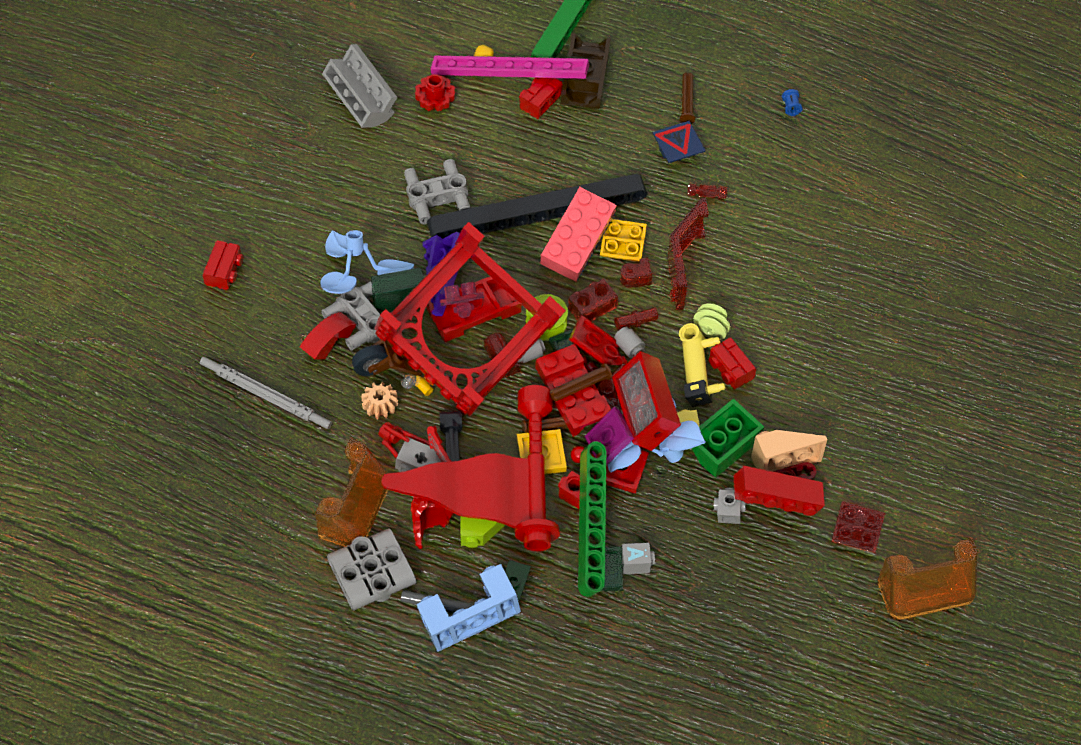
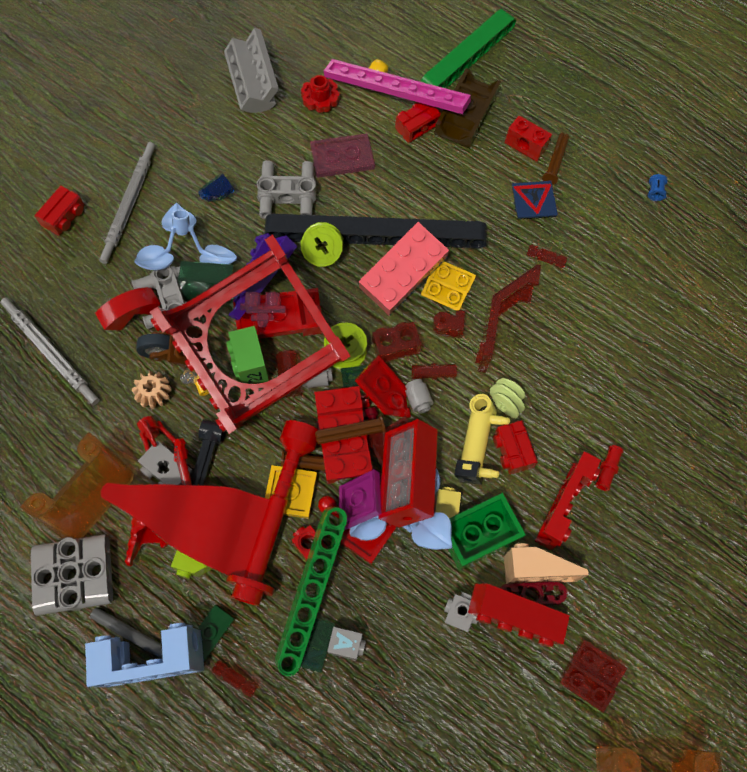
camera: 15 degrees right, 10 degrees up
none -> light grey axle [99,142,155,264]
none -> clear blue rock [198,173,235,202]
none -> clear red axle [212,661,258,697]
none -> bright green brick [226,326,269,384]
none -> lime piece [301,222,343,267]
none -> clear pink tile [310,133,375,178]
none -> red brick [505,115,552,162]
none -> red piece [534,451,601,550]
none -> red pin [595,445,623,491]

